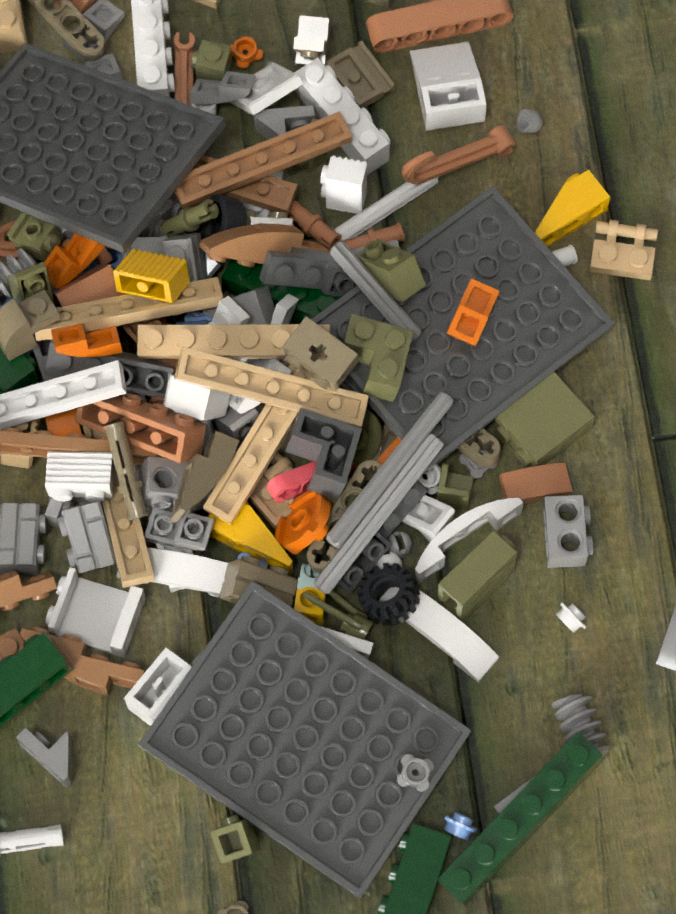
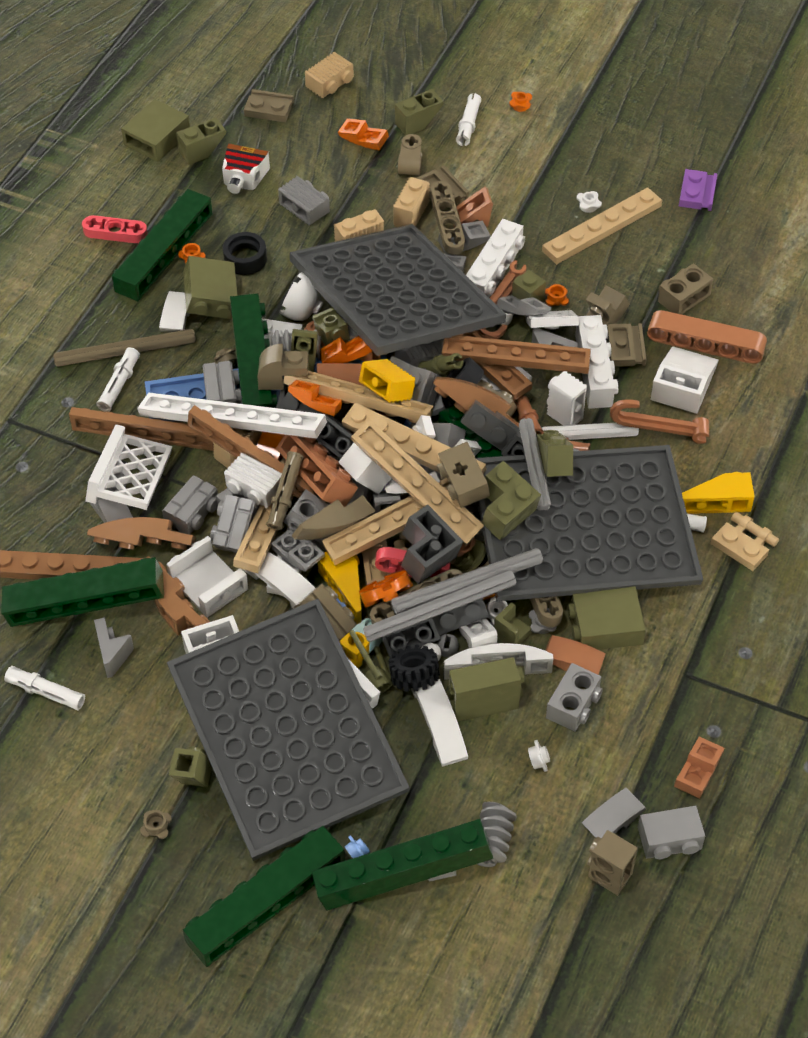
camera: 30 degrees right, 15 degrees down
light grey plate [397,754,434,791] -> none
orange slope [446,278,500,347] -> none
light grey hinge [517,109,543,134] -> none

